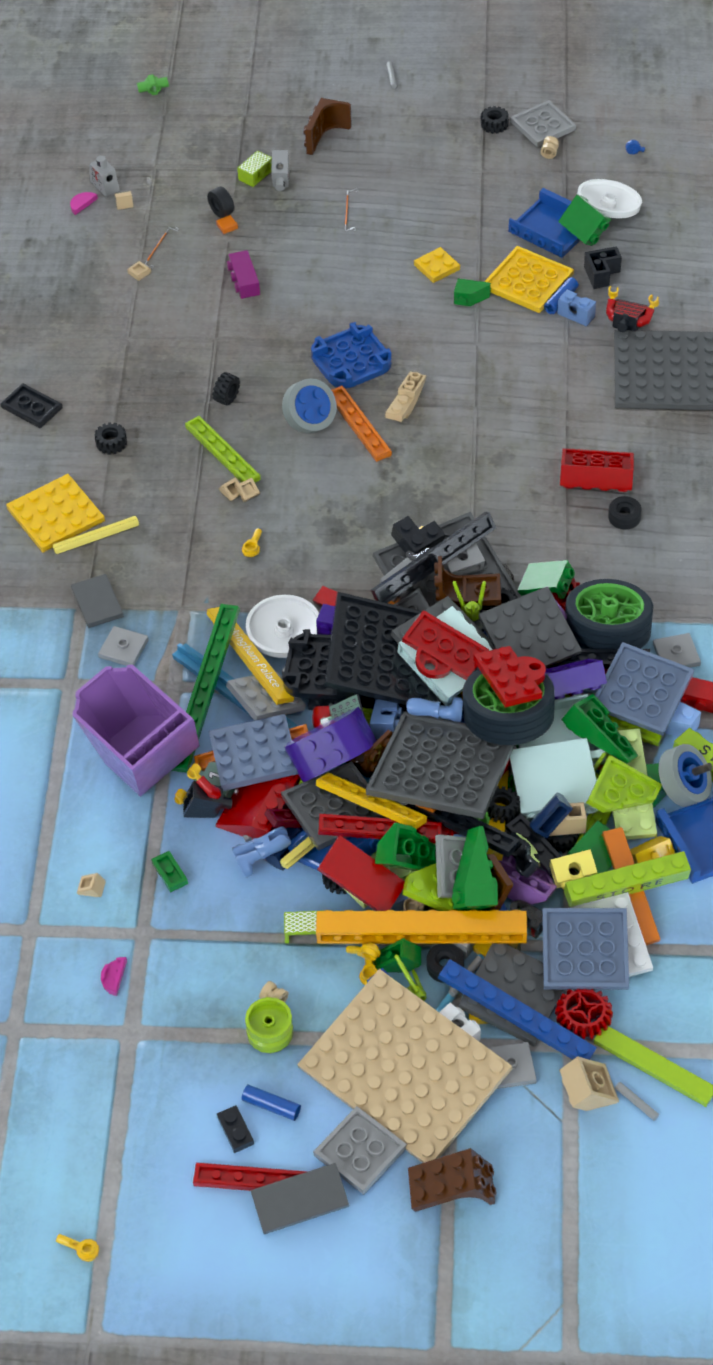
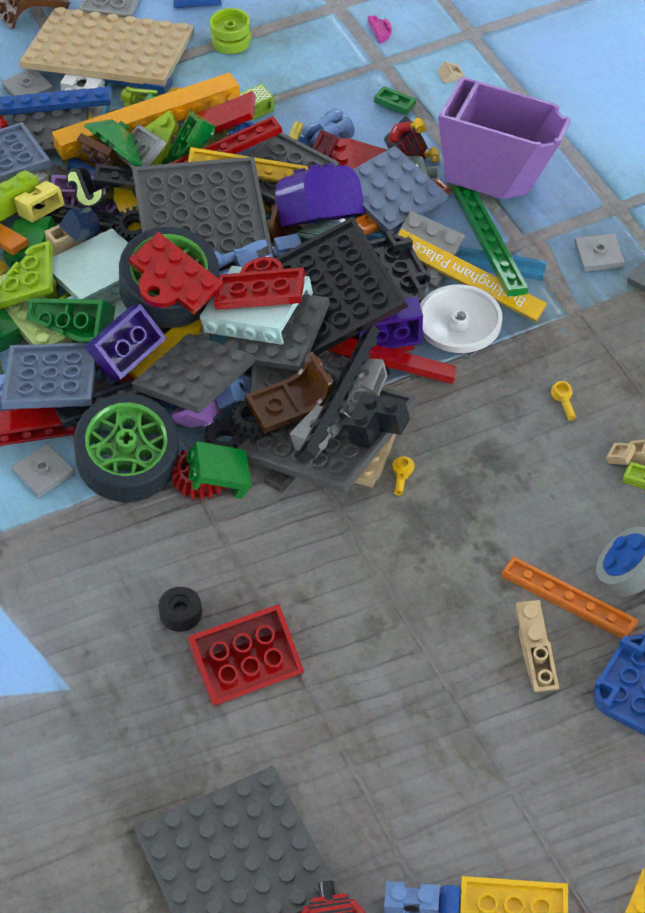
camera: 150 degrees right, 0 degrees up
tan wheel [259,981,289,1002] -> none
lime plant [452,581,486,621] -> none
green slope [454,278,491,306] -> none

